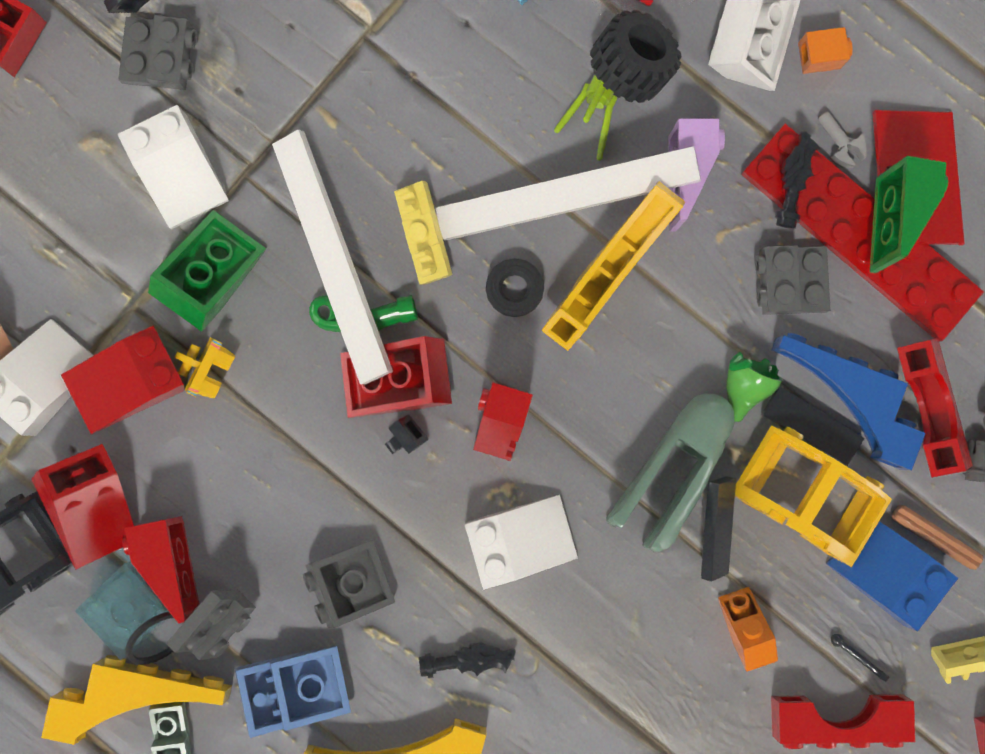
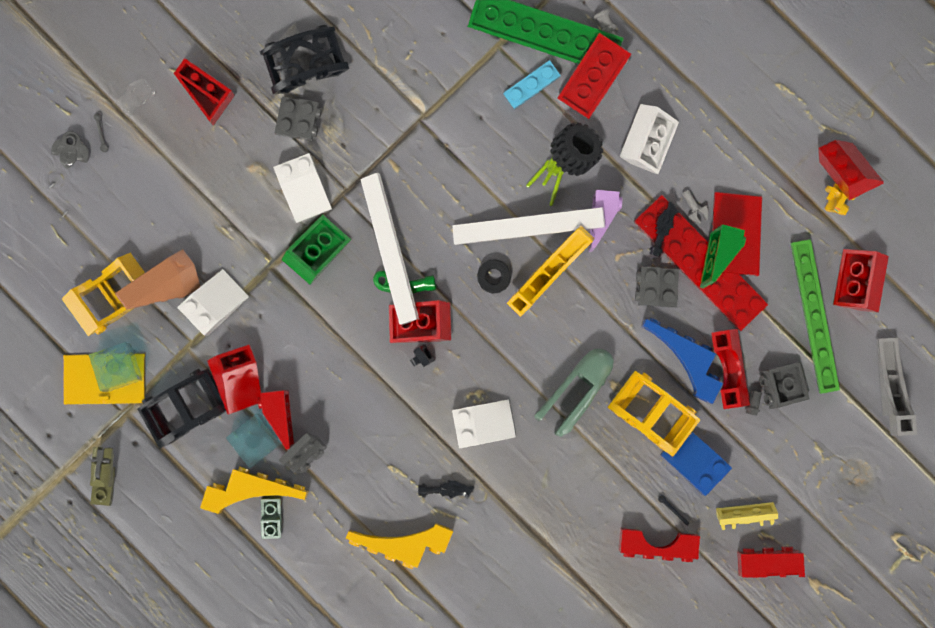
camera: 15 degrees right, 0 degrees up
red slope [61,325,184,435] -> none
black piece [125,612,174,665] -> none
yellow hips [175,337,235,399] -> none
medium blue slope [234,646,351,738] -> none
dark grey plate [303,540,395,628] -> none
light yellow plate [394,181,453,285] -> none
red wedge [473,382,533,461] -> none
black tile [701,476,736,582] -> none
orange slope [718,587,778,672] -> none
bright green hat [726,352,782,422] -> none
black tile [761,386,865,466] -> none
orange brick [798,27,853,74] -> none
nougat axle [892,505,983,570] -> none

